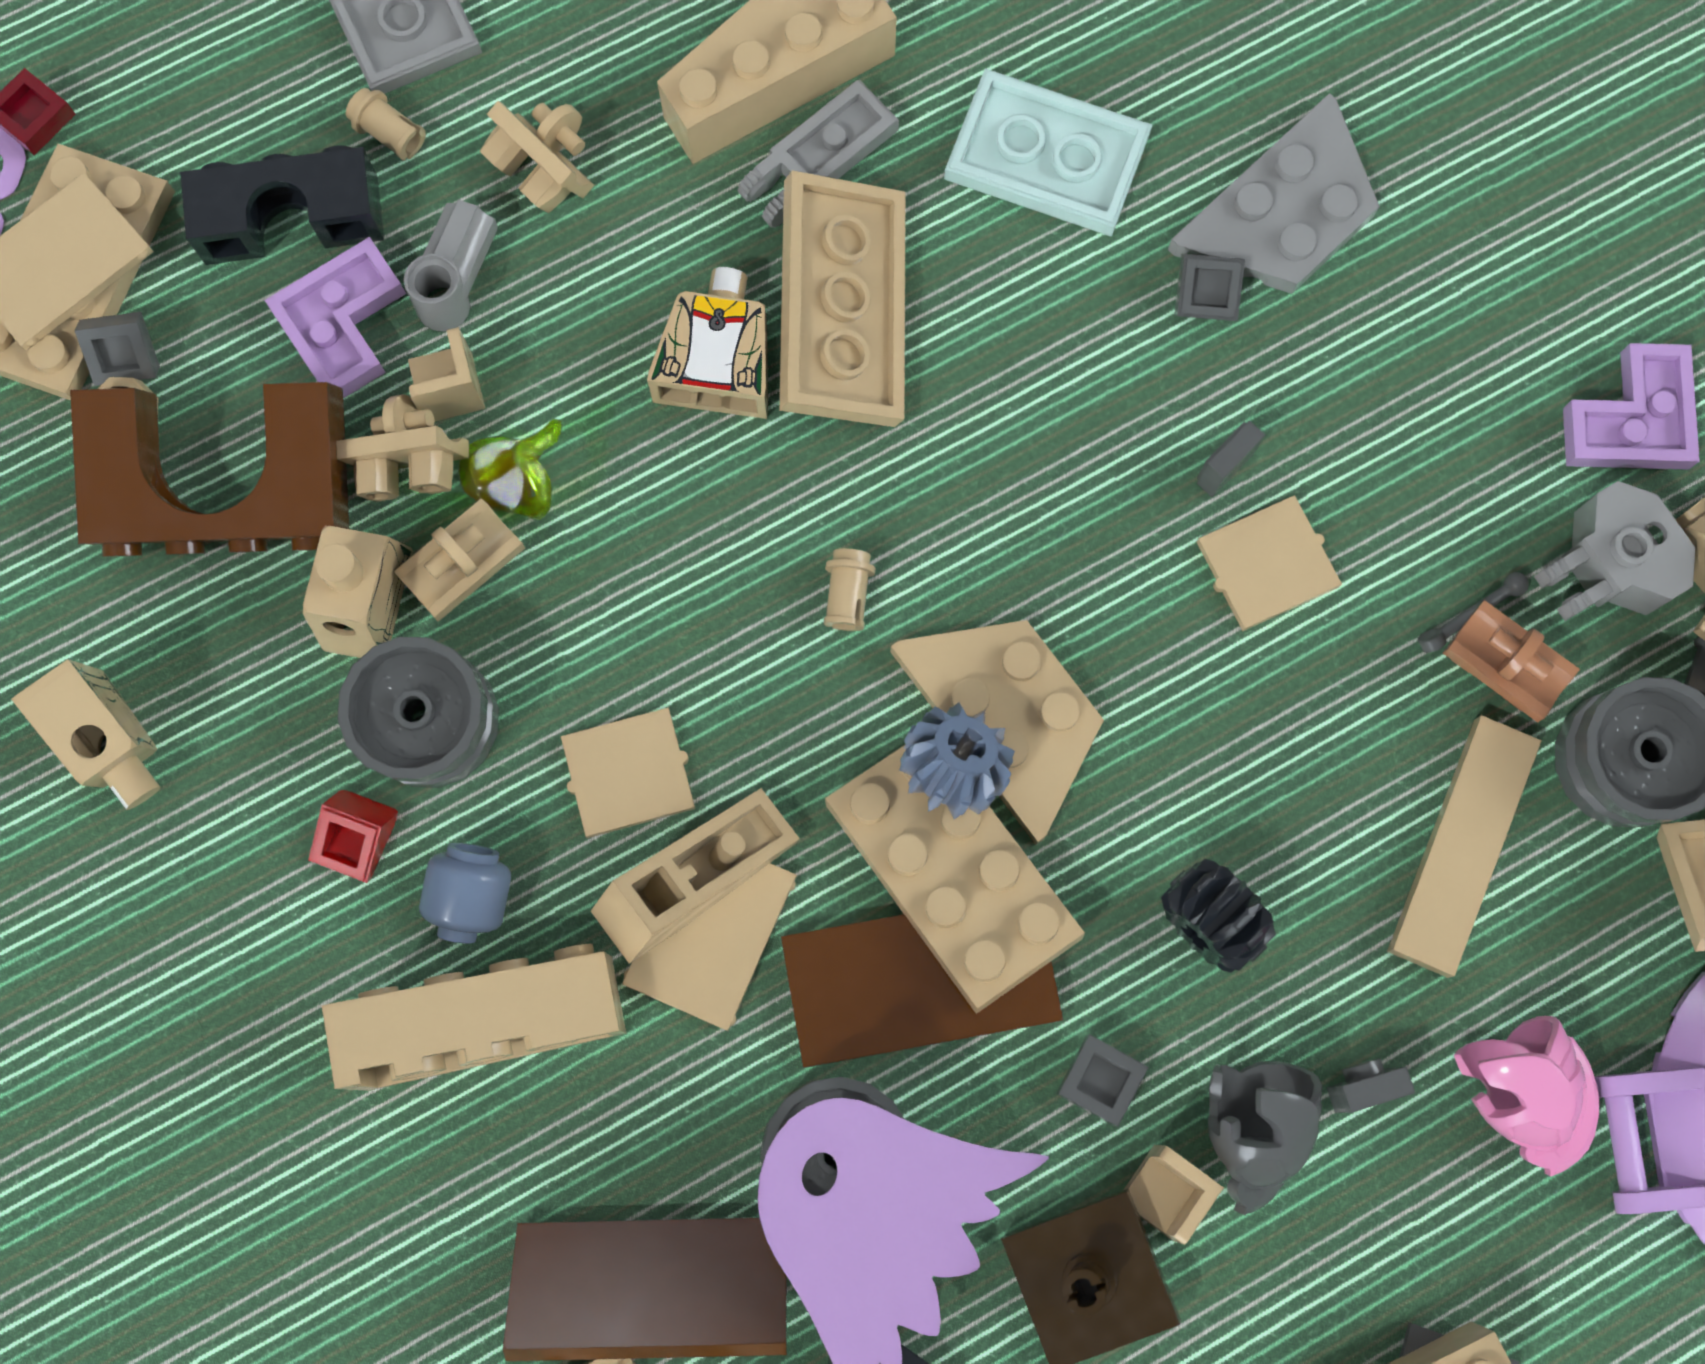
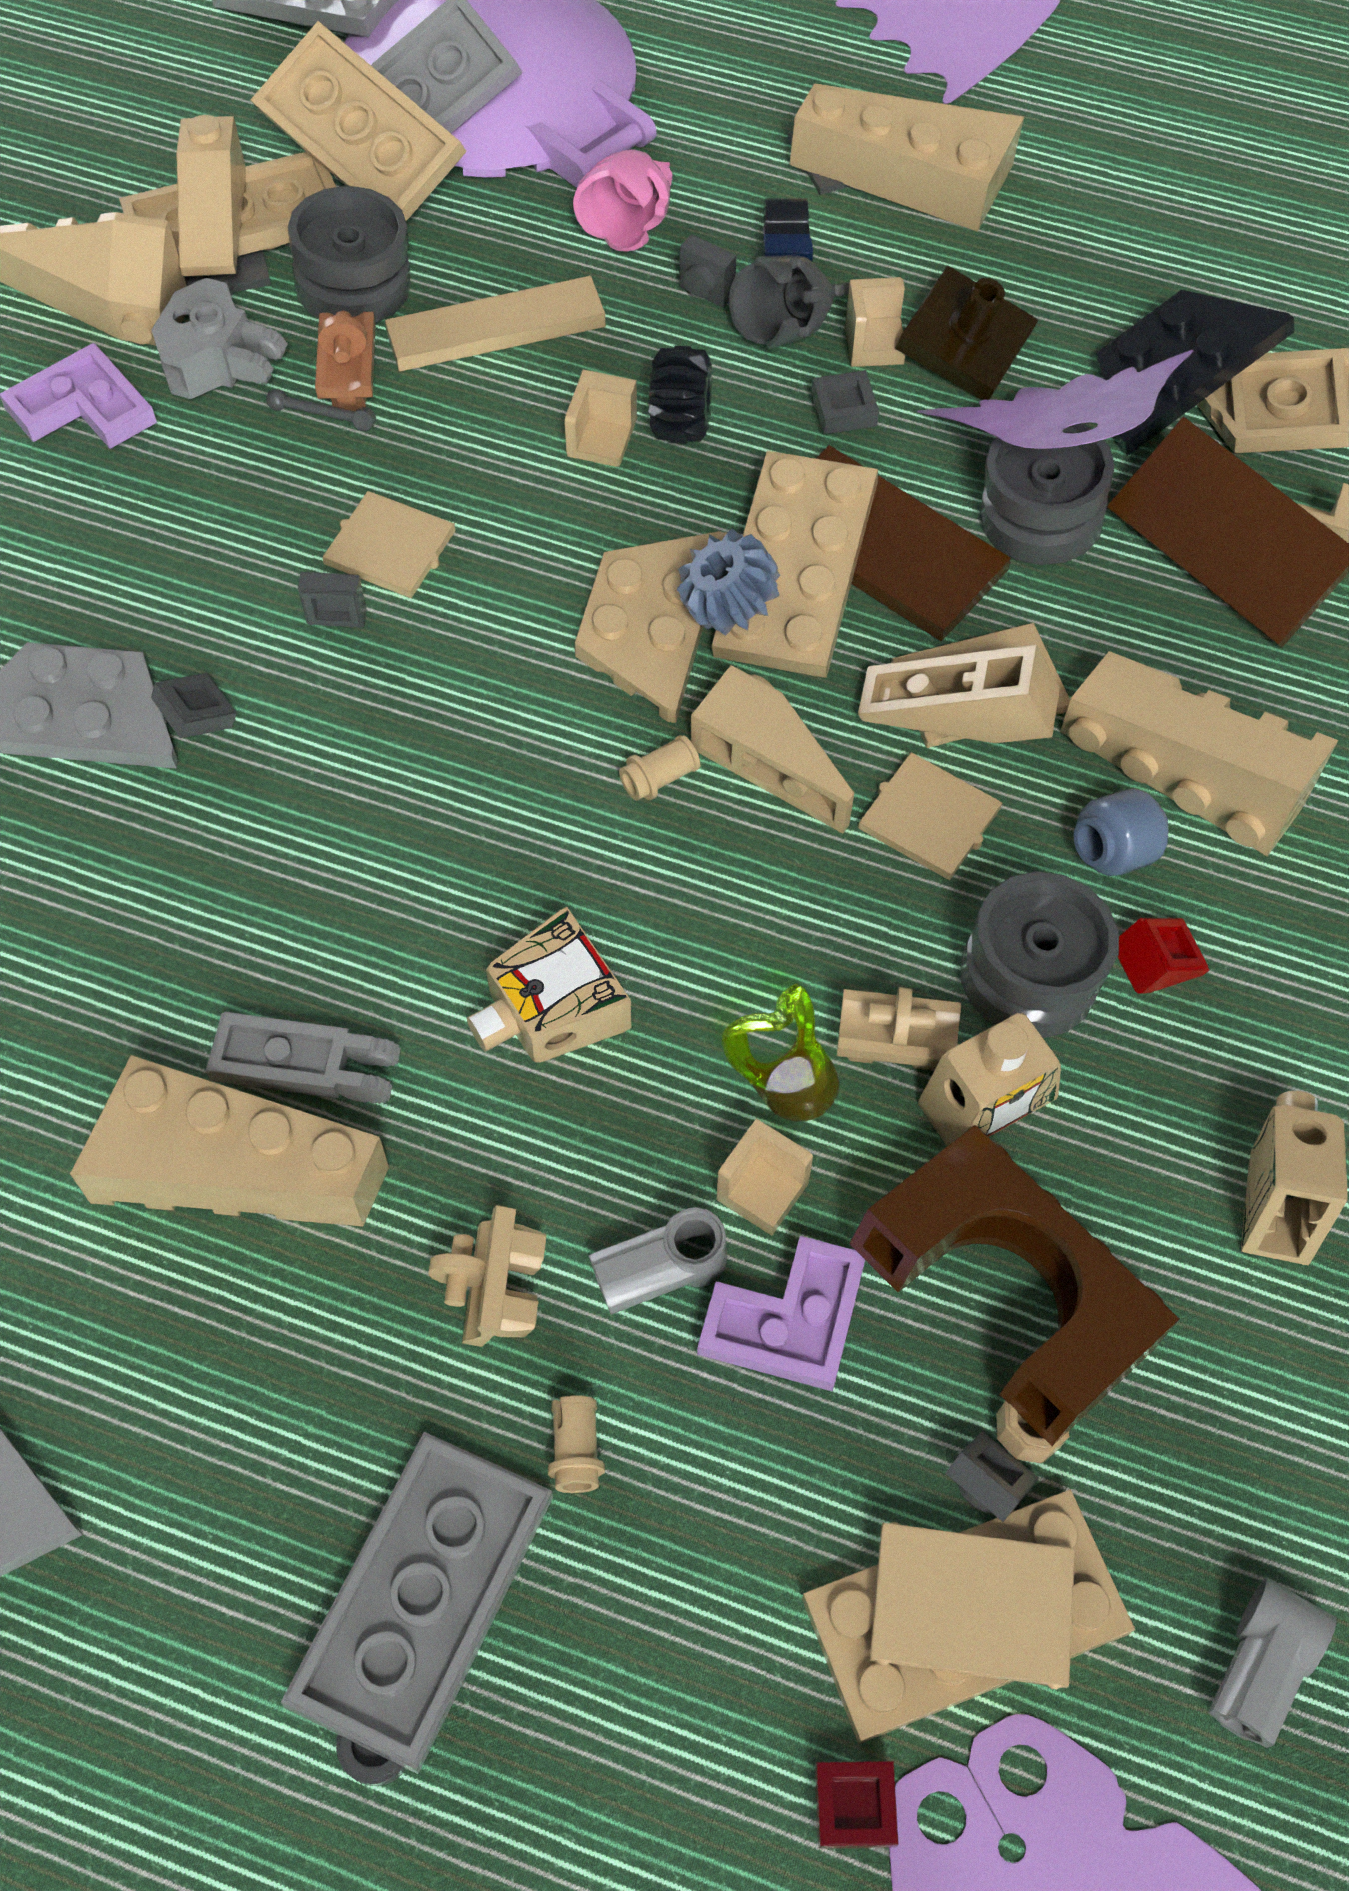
camera: 130 degrees left, 15 degrees down
black arch [180,145,384,265] -> none
tan hips [336,394,469,502] -> none
tan plate [779,170,905,427] -> none
light aqua tile [944,68,1152,237] -> none
none -> tan panel [565,369,637,467]
none -> tan slope [691,665,854,833]
none -> leg [762,198,813,262]

